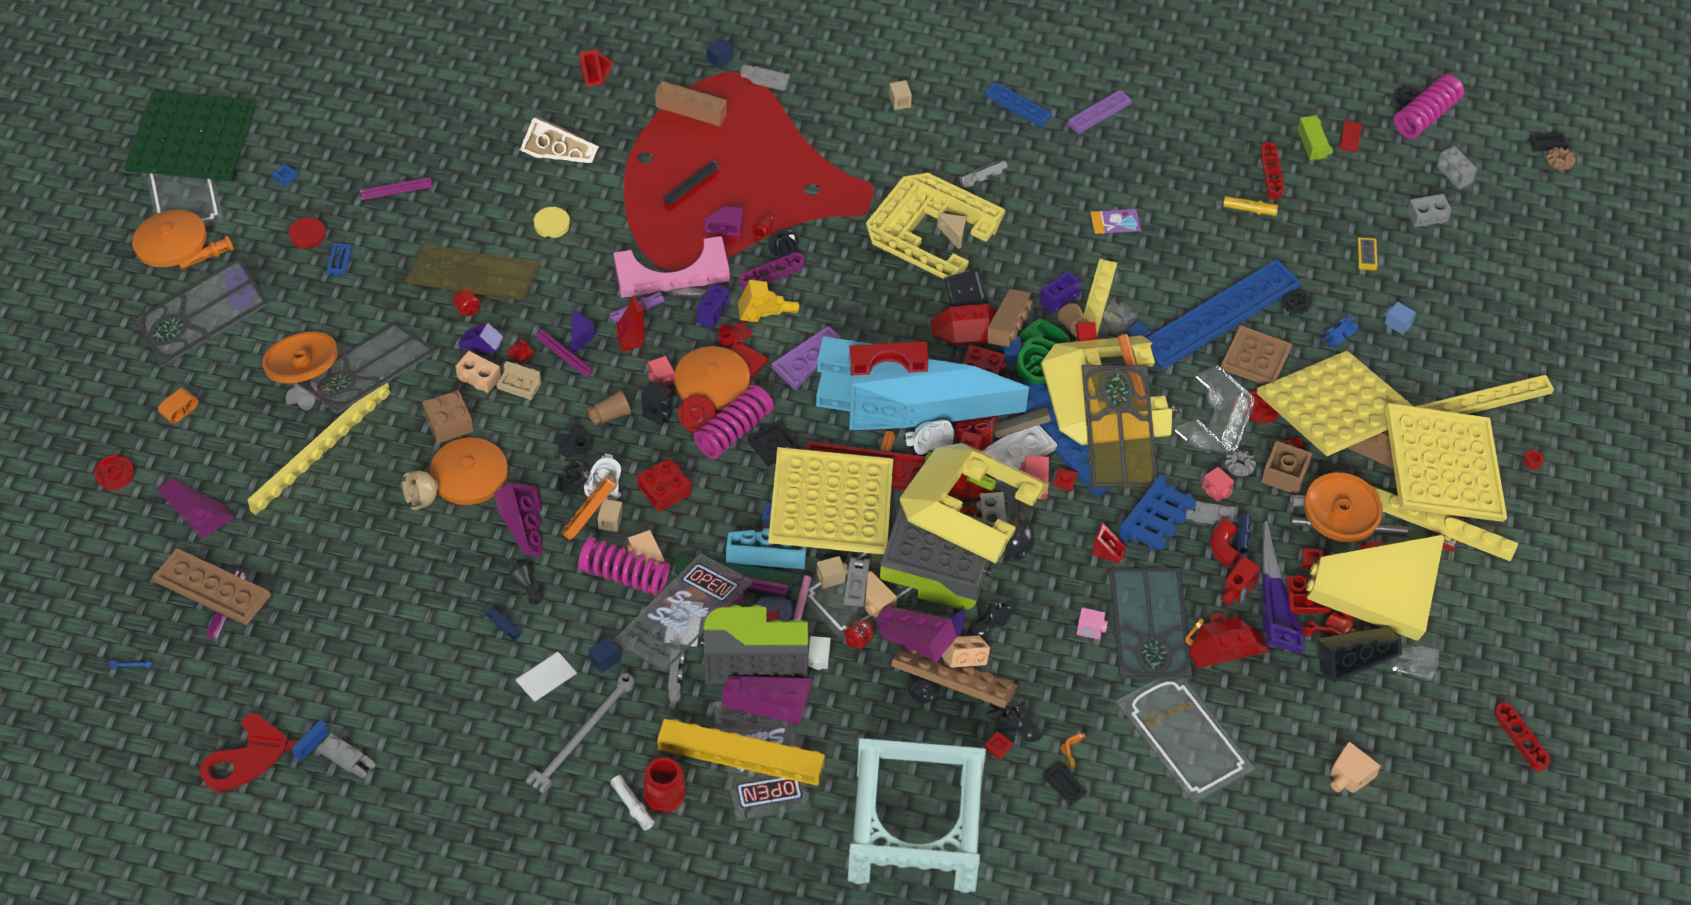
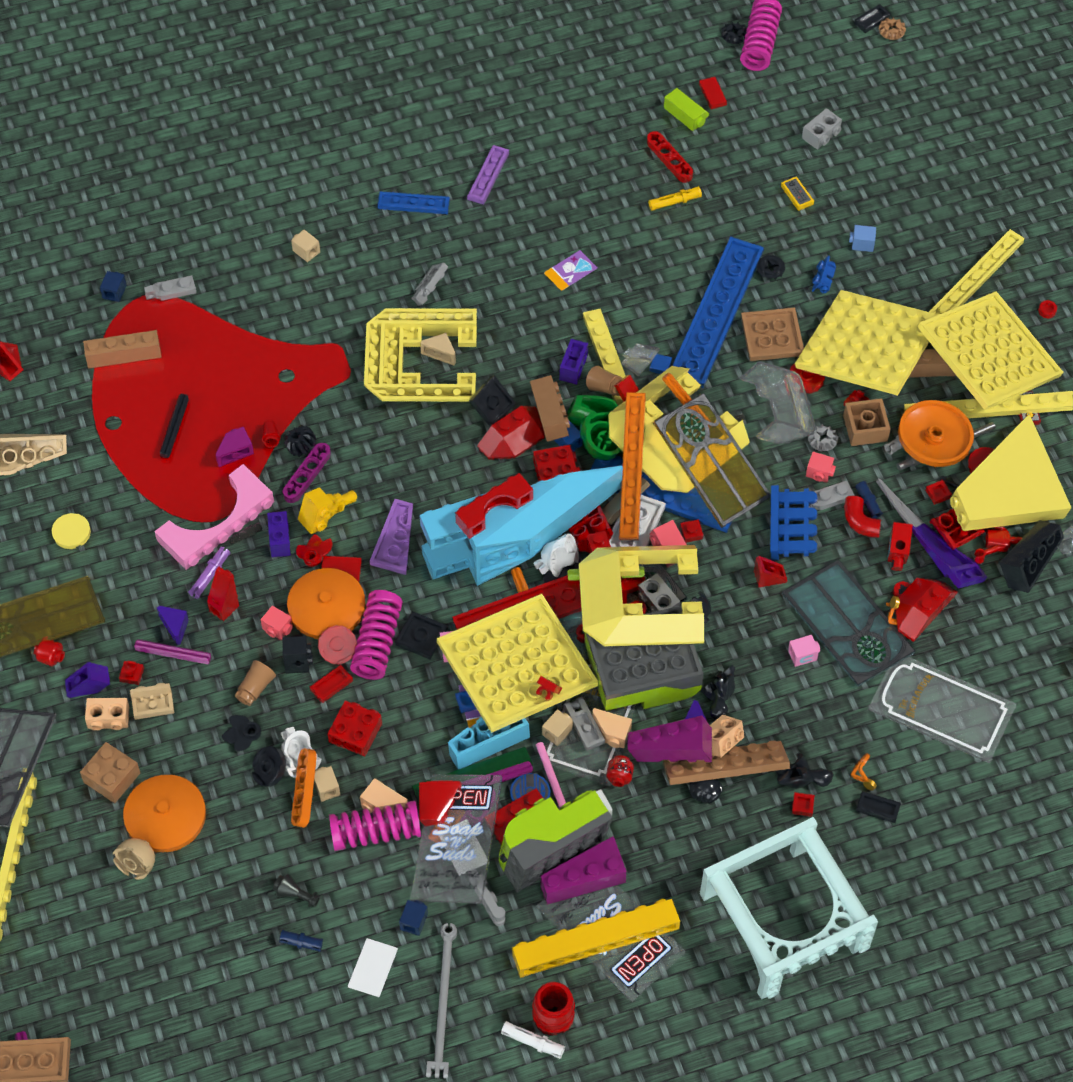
camera: 30 degrees left, 5 degrees up
magenta wedge [494,483,542,557] -> none
light grey brick [1437,146,1477,189] -> none
none -> red tile [310,665,353,703]
none -> red slope [419,781,462,826]
none -> red tile [536,676,562,701]
none -> orange tile [619,393,646,540]

